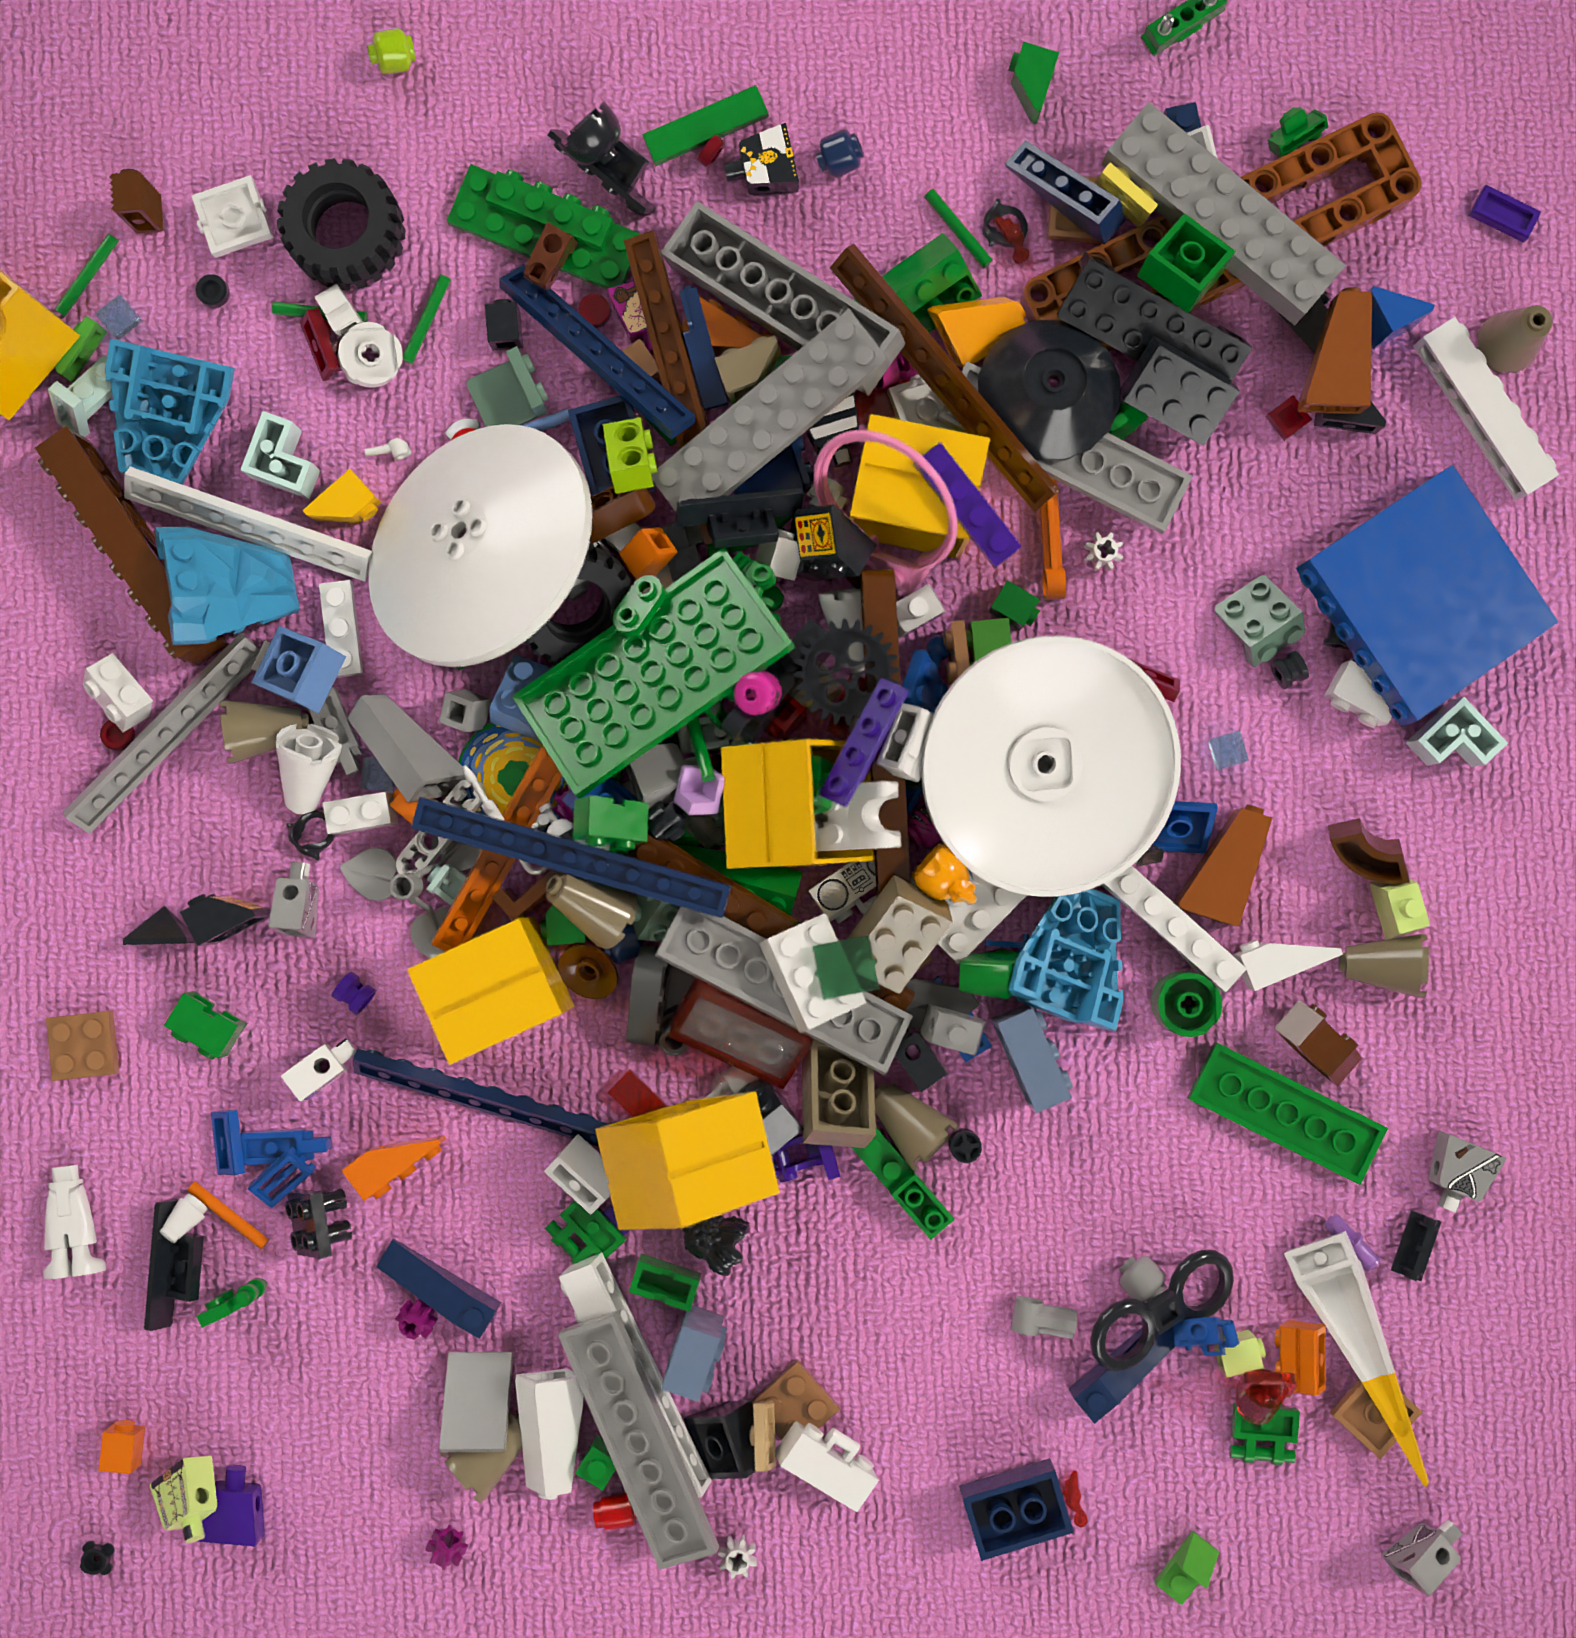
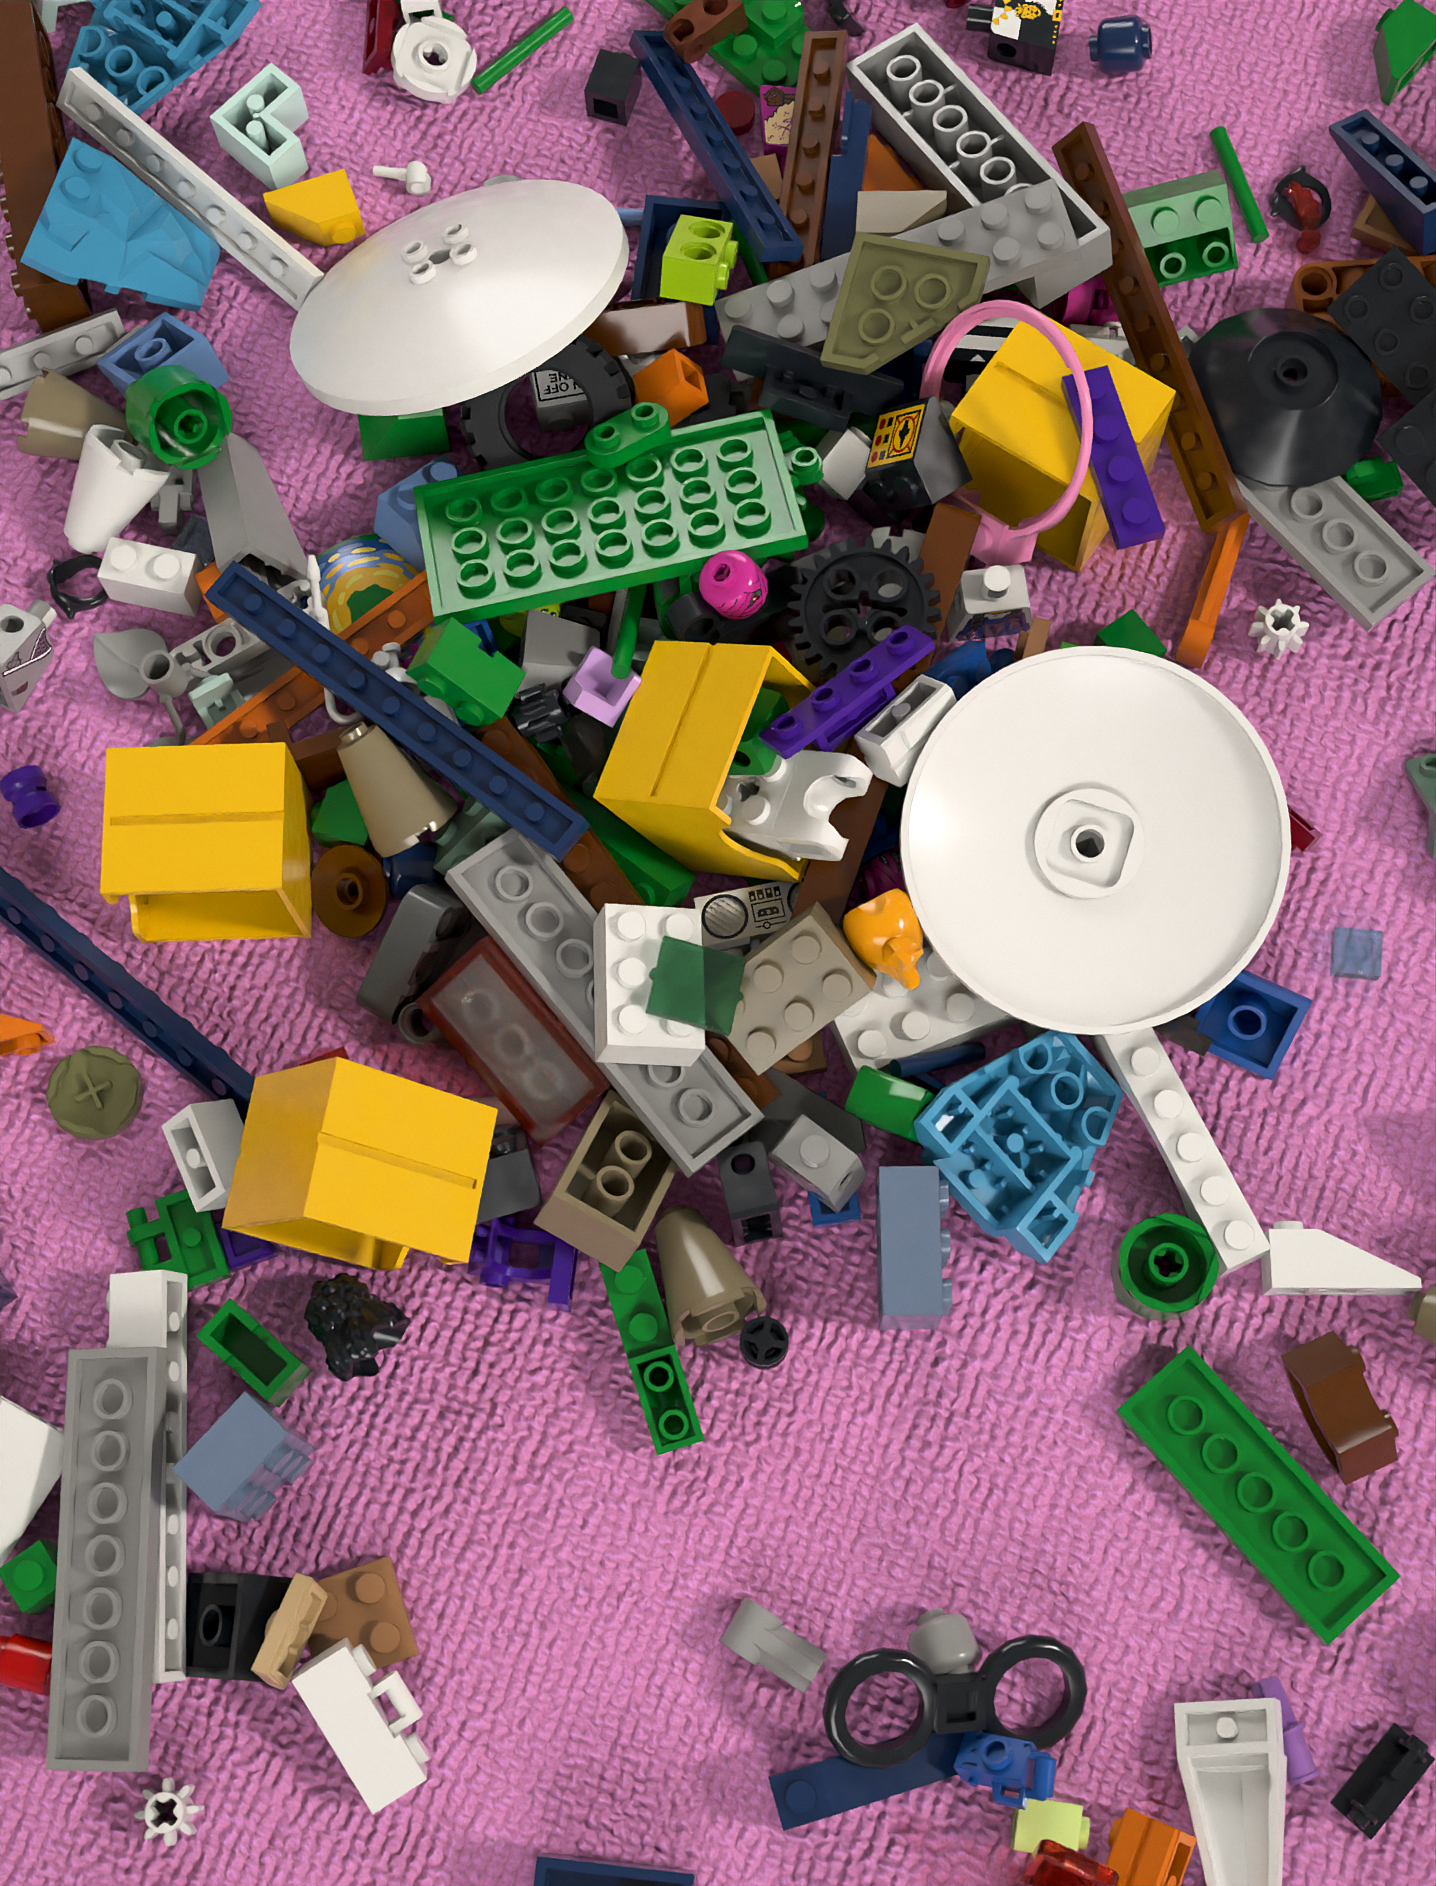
camera: 25 degrees right, 15 degrees down
white plate [319,580,364,678] -> none
light grey brick [439,689,492,732] -> none
sand green bracket [467,346,549,427] -> none
light orange slope [927,297,1026,368] -> none
dark orange slope [1173,804,1273,927] -> none
none -> olive tile [46,1046,144,1141]
none -> green brick [125,365,232,470]
none -> olive plate [820,231,991,376]
none -> dark blue piece [889,1042,986,1078]

